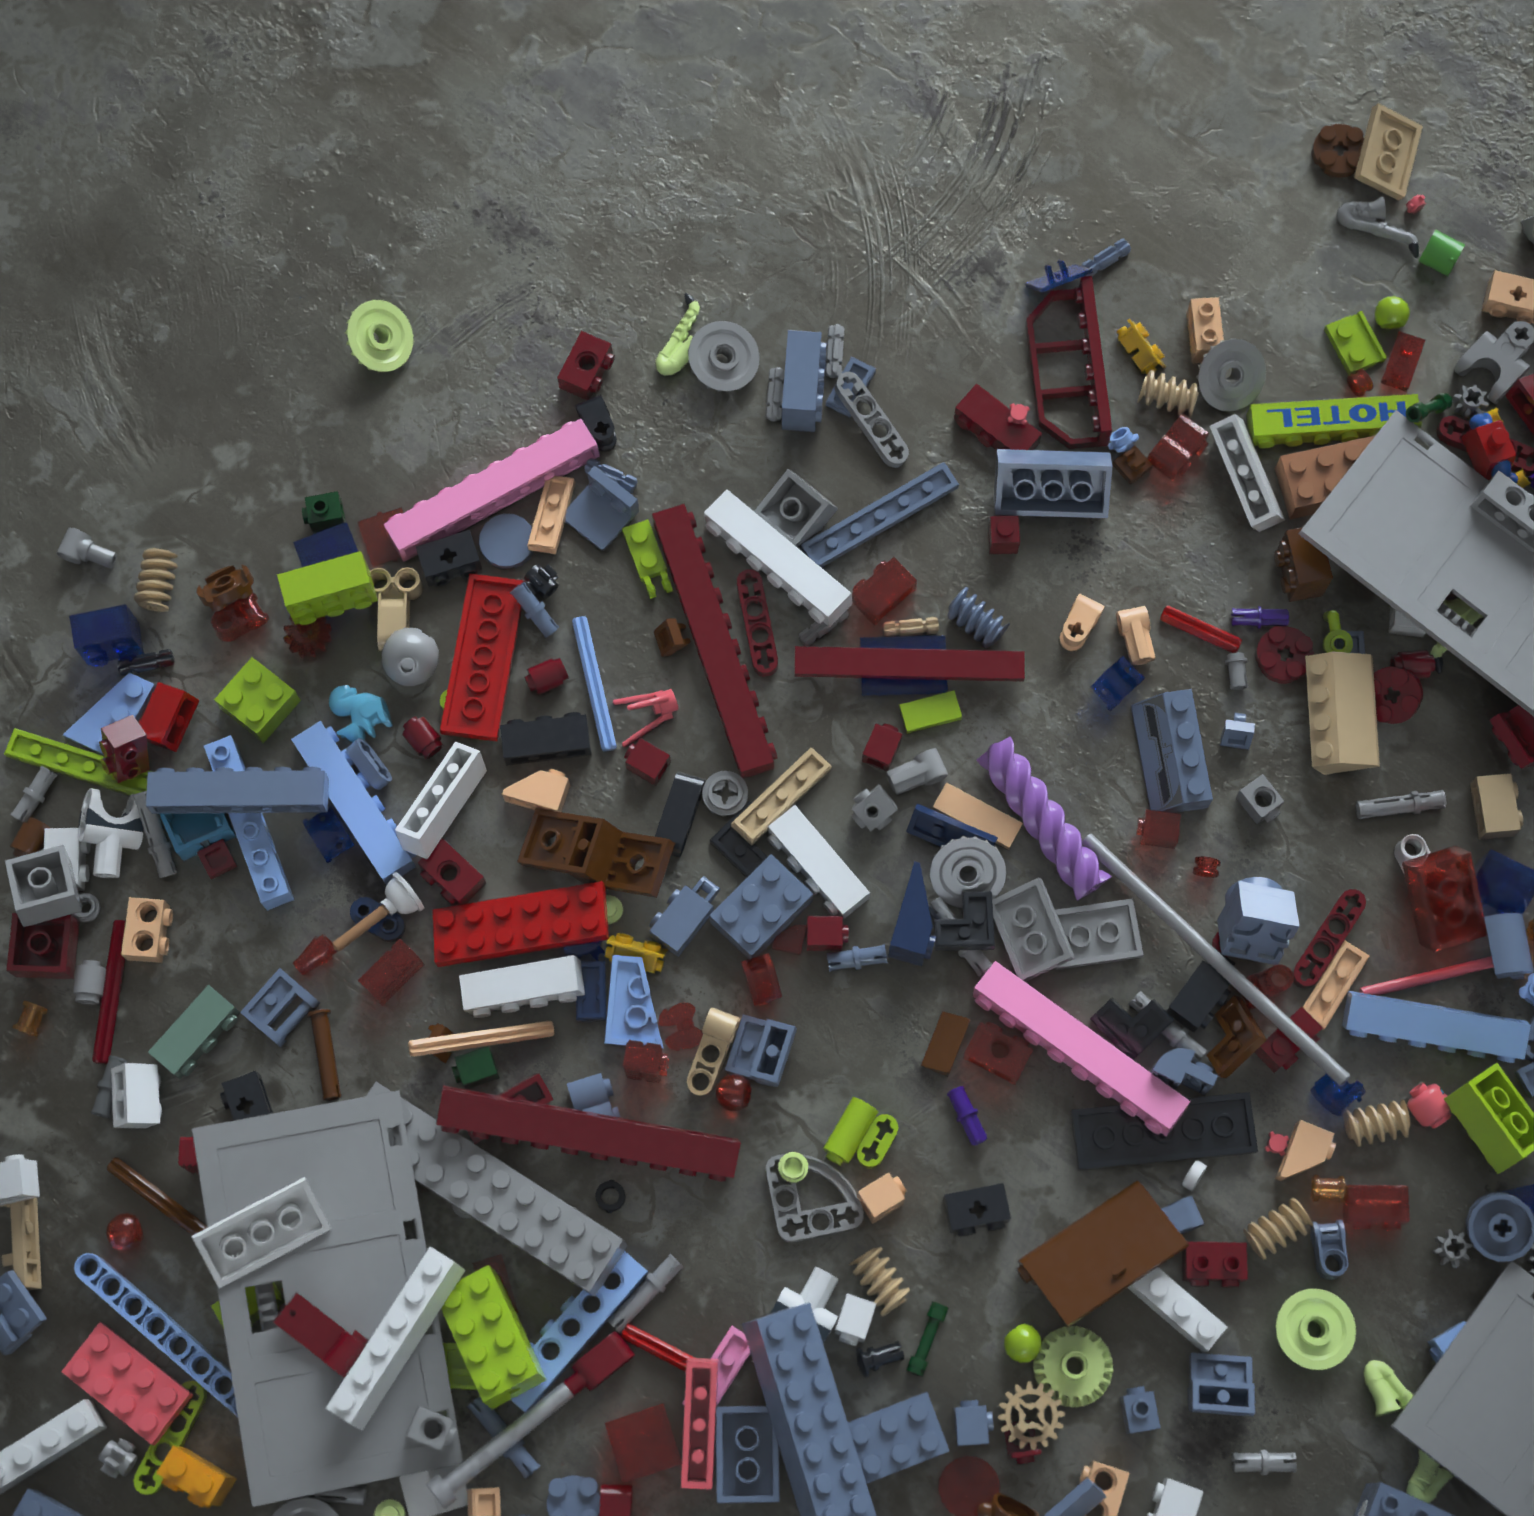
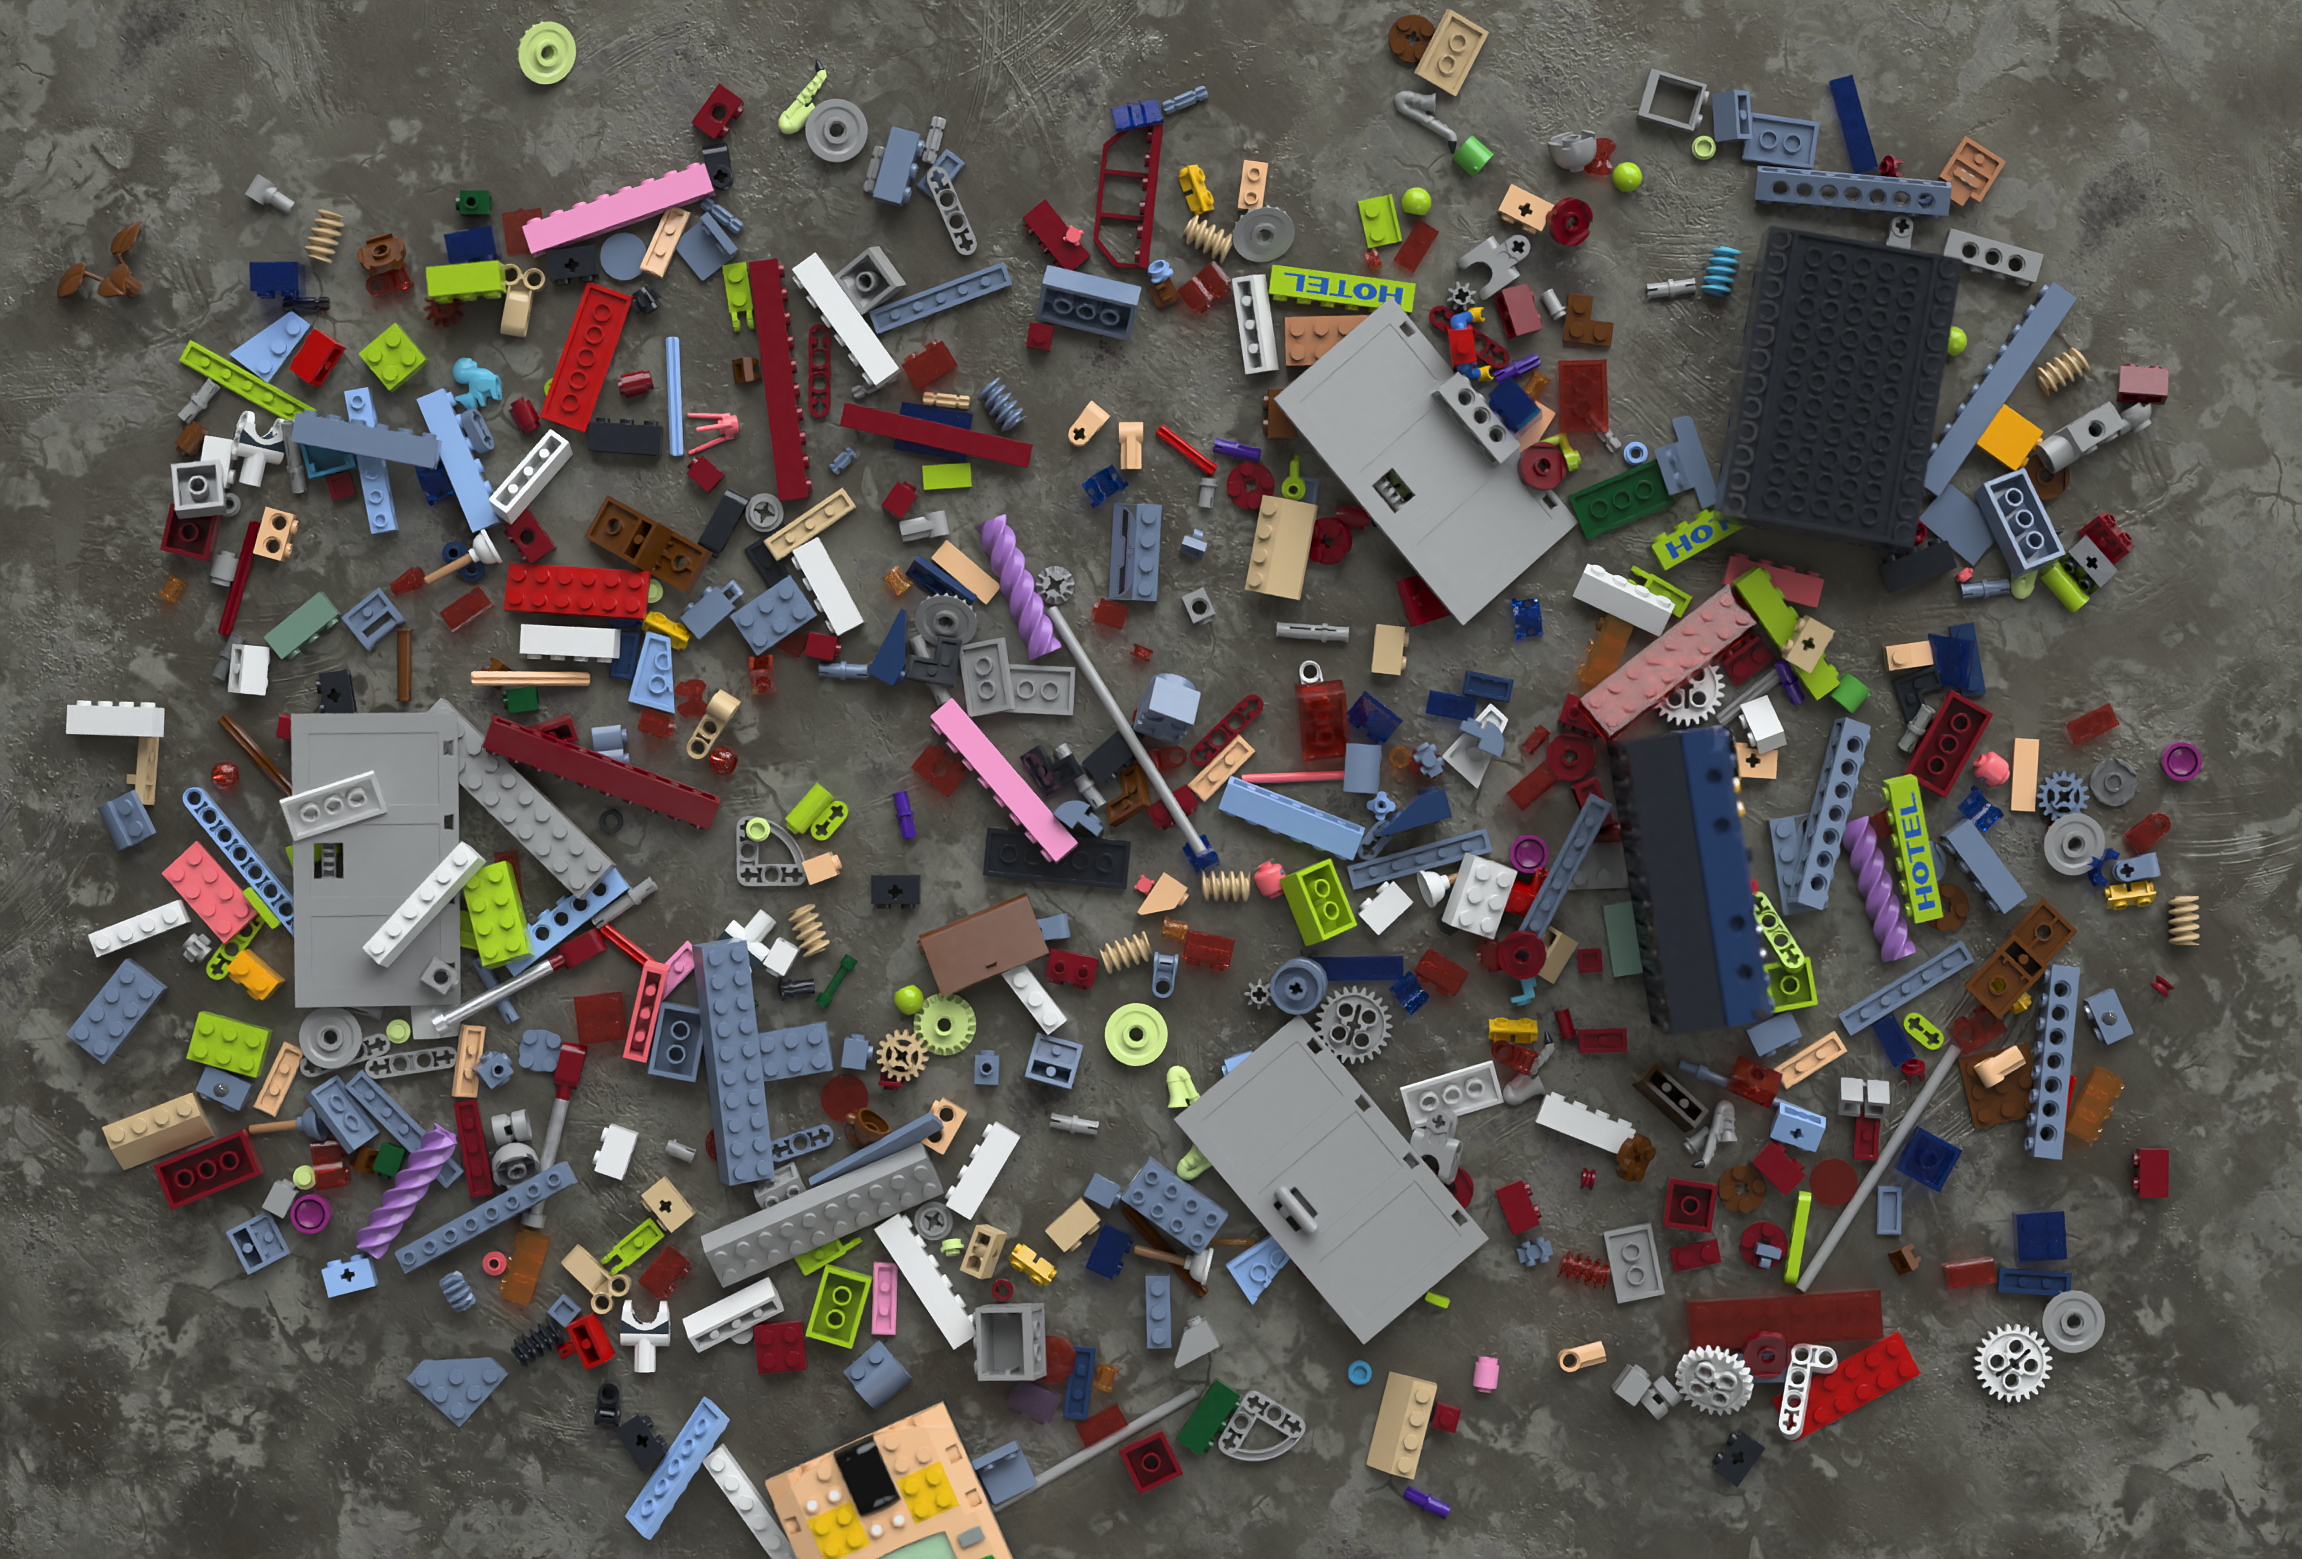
camera: 10 degrees right, 15 degrees up
dark red brick [99,715,150,783] -> none
dark red door [273,1292,369,1378] -> none
light grey cylinder [382,628,439,686] -> none
light nougat slope [502,769,570,812] -> none
sand blue pin [510,582,559,638] -> none
sand blue brick [725,1014,797,1087] -> none
light grey brick [851,784,898,832] -> none
reddish brown slope [921,1011,970,1077] -> none
white tile [1182,1161,1207,1192] -> none
coral piece [1406,195,1426,214] -> none
dark green bar [1406,393,1453,423] -> none
none -> lime tile [242,887,283,930]
none -> sand blue piece [829,447,857,474]
none -> clear orange bush [882,565,914,597]
none -> light grey gear [1036,566,1074,604]

